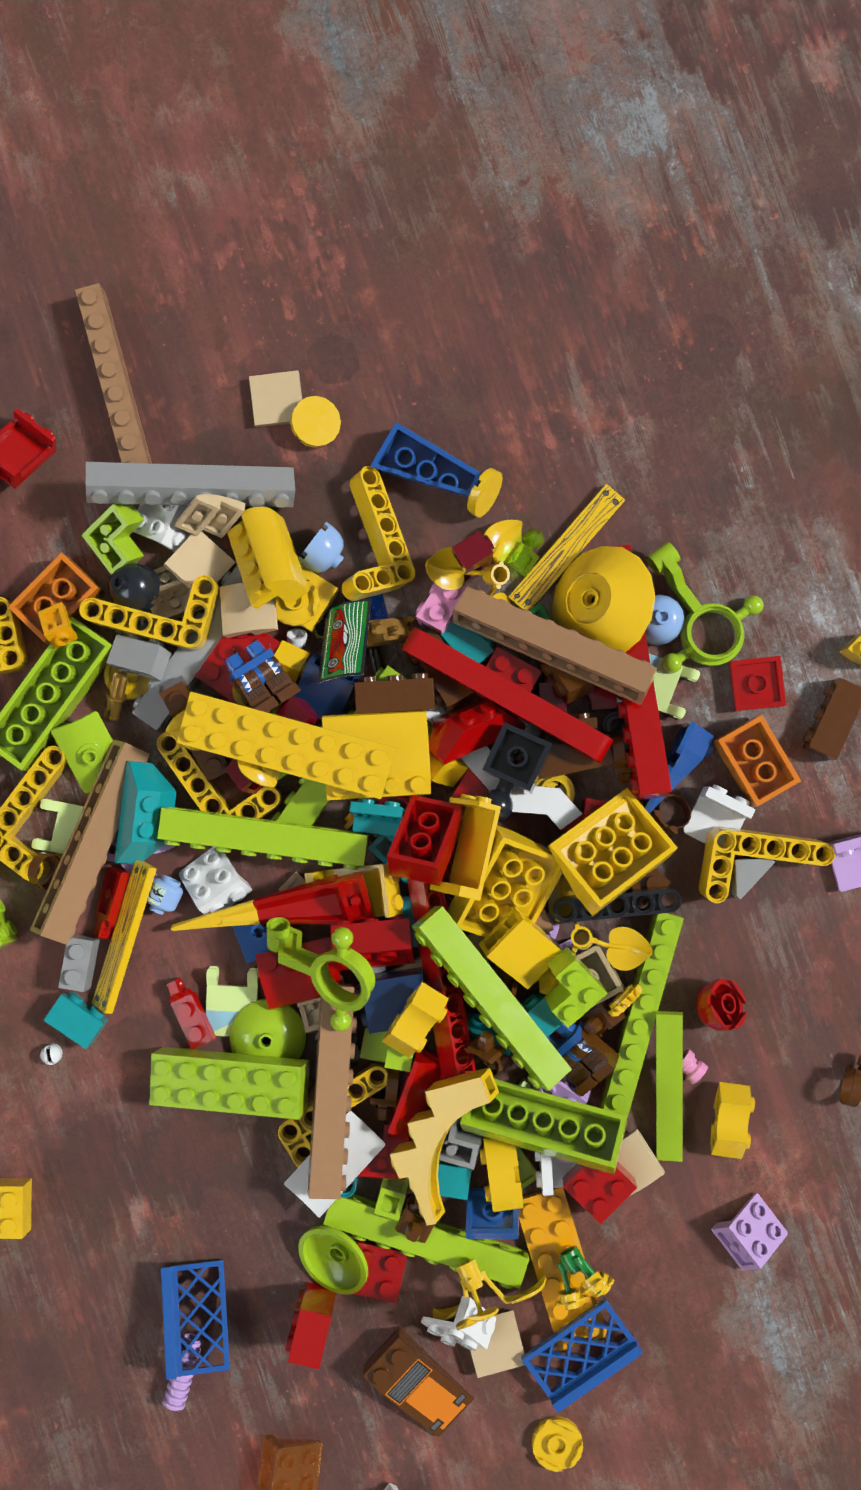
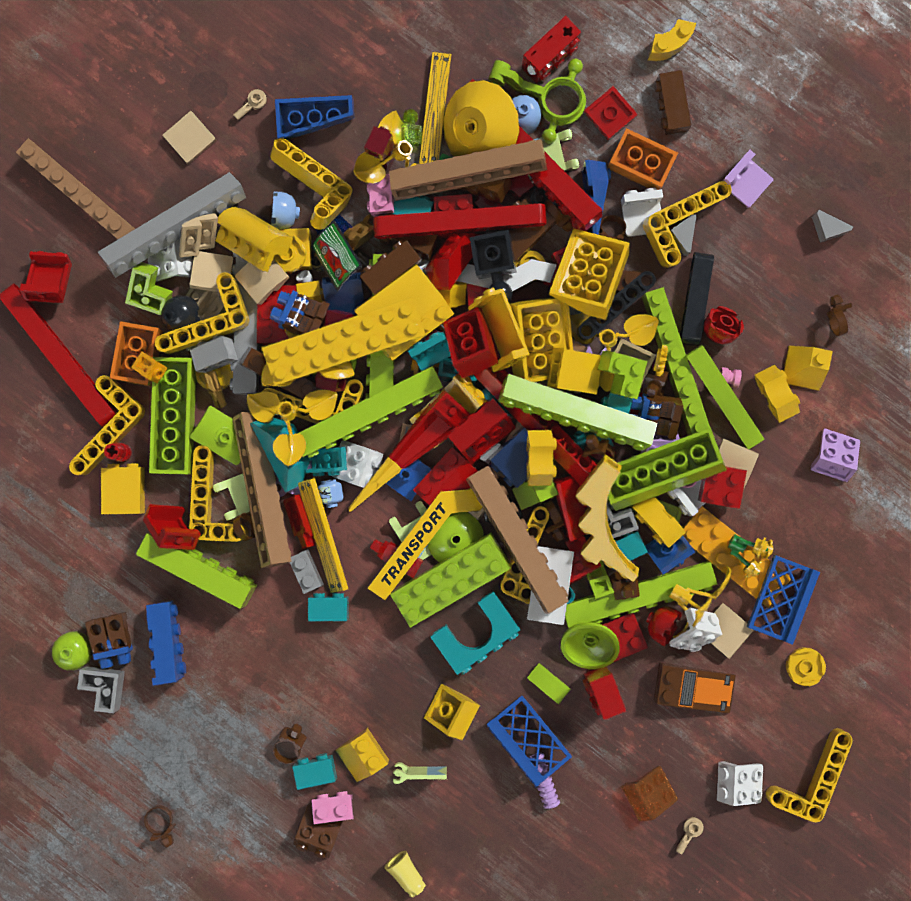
camera: 35 degrees left, 0 degrees up
white hinge [40,1043,63,1065] -> none
lime piece [267,917,375,1032] -> none
yellow tile [290,396,341,448] -> none
yellow tile [467,468,503,518] -> none
none -> tan plate [233,89,267,120]
none -> yellow plant [247,390,338,466]
none -> teal bracket [306,447,347,476]
none -> yellow sticker [368,488,482,600]
none -> yellowish green flag [393,762,447,784]
none -> yellow slope [424,684,480,740]
none -> teal arch [430,591,520,675]
none -> red piece [522,15,581,84]
none -> lime slope [527,663,571,704]
none -> red cylinder [646,606,682,647]
none -> black beam [680,252,714,346]
none -> yellow slope [784,346,833,391]

